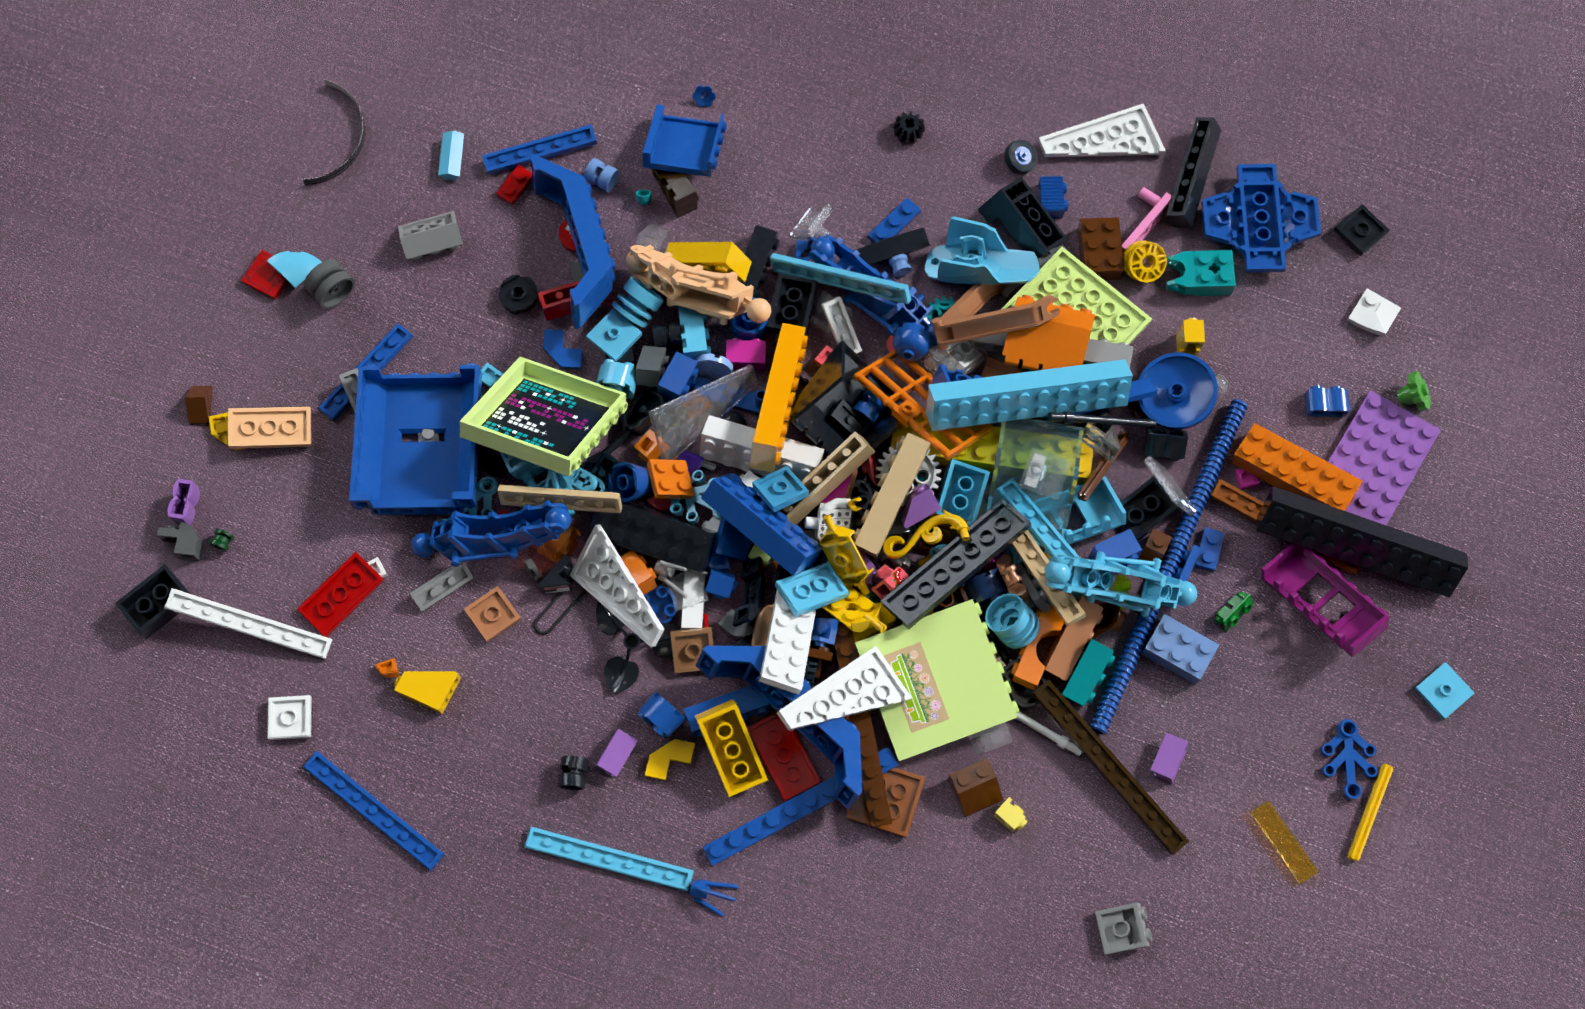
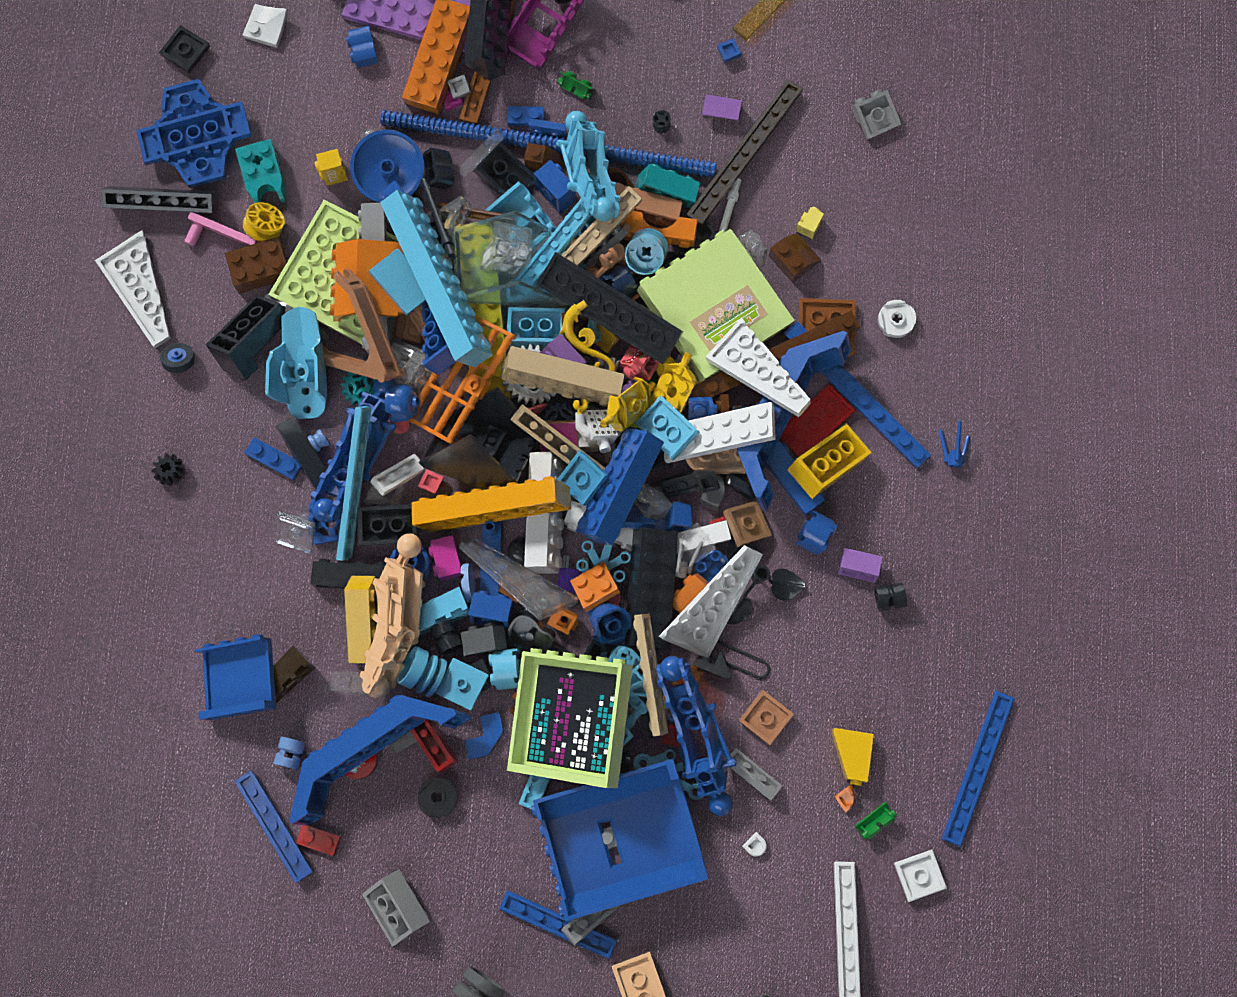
camera: 100 degrees left, 5 degrees up
red tile [296,552,385,637] -> none
medium azure piece [438,131,464,181] -> none
flat silver tile [524,557,543,583] -> none
medium azure tile [525,827,694,892] -> none
teal hinge [636,189,651,206] -> none
yellow tile [645,739,695,781] -> none
blue plant [692,85,716,107] -> none
blue wheel [852,389,885,425] -> none
blue brick [1038,176,1068,218] -> none
medium blue brick [1141,614,1219,685] -> none
none -> medium azure tile [368,248,426,316]
none -> light grey plate [448,75,472,99]
none -> clear slope [634,483,672,520]
none -> black wheel [653,110,671,133]
none -> blue plate [717,38,741,63]
none -> green hinge [855,802,897,840]
none -> white plate [878,300,916,338]

